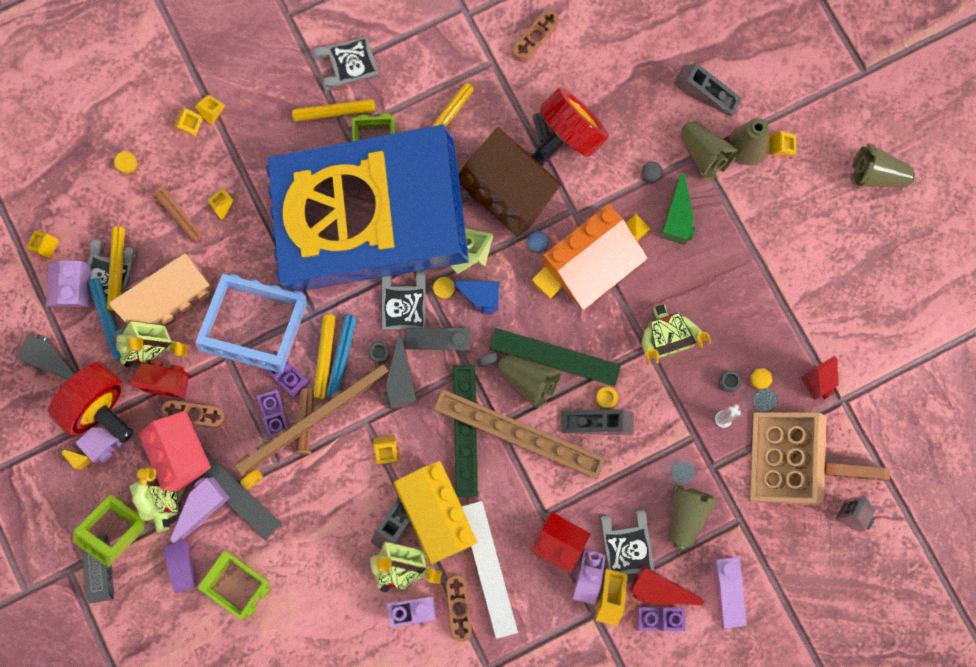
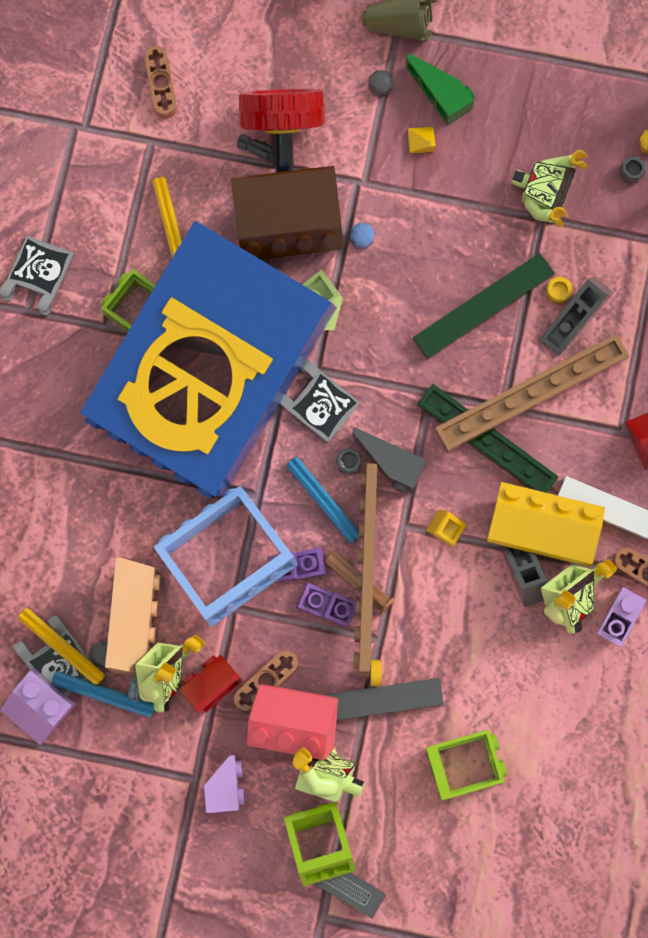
camera: 50 degrees left, 0 degrees up
dark grey slope [17,334,77,380] -> none
red wheel [48,363,134,443] -> none
yellow slope [62,450,92,470] -> none
nougat axle [152,186,202,243] -> none
medium lavender slope [164,540,197,593] -> none
lavender slope [170,477,230,543] -> none
yellow slope [207,188,234,220] -> none
yellow axle [292,99,375,122] -> none
yellow axle [313,314,336,399] -> none
dark grey slope [405,328,471,350] -> none
yellow tile [433,277,455,300] -> none
blue slope [455,280,499,315] -> none
dark grey tile [476,353,499,367] -> none
olive cone [498,355,561,409] -> none
yellow slope [532,267,562,299] -> none
slope [541,204,647,311] -> none

